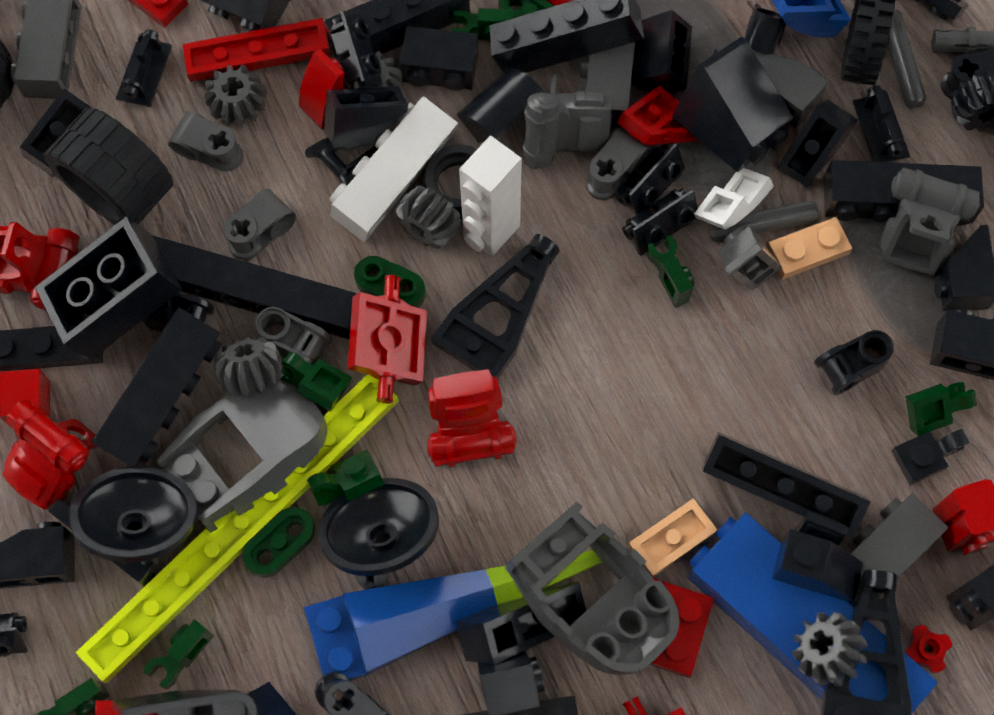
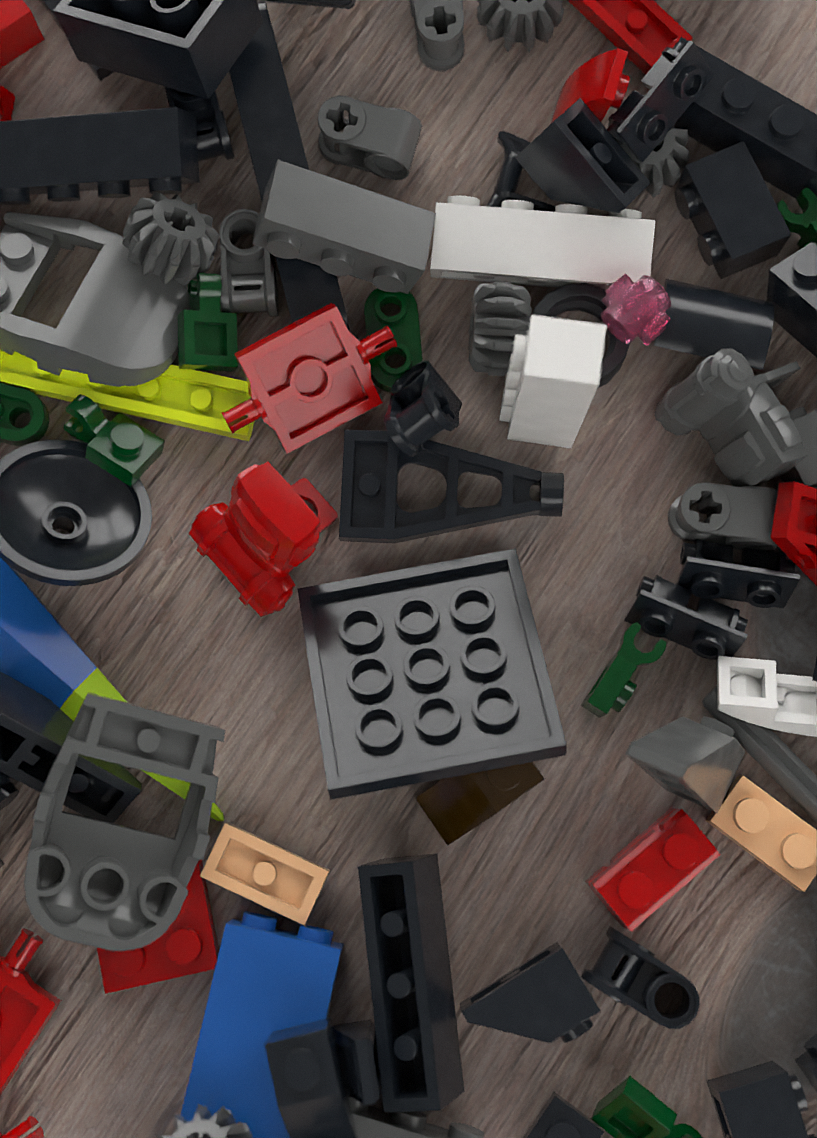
camera: 60 degrees right, 10 degrees up
none -> dark grey brick [252,160,436,294]
none -> plate [297,548,567,800]
none -> black piece [384,360,462,457]
none -> dark brown slope [415,762,545,845]
none -> black slope [460,942,600,1043]
none -> red brick [585,808,720,932]
none -> clear pink gear [601,274,671,345]

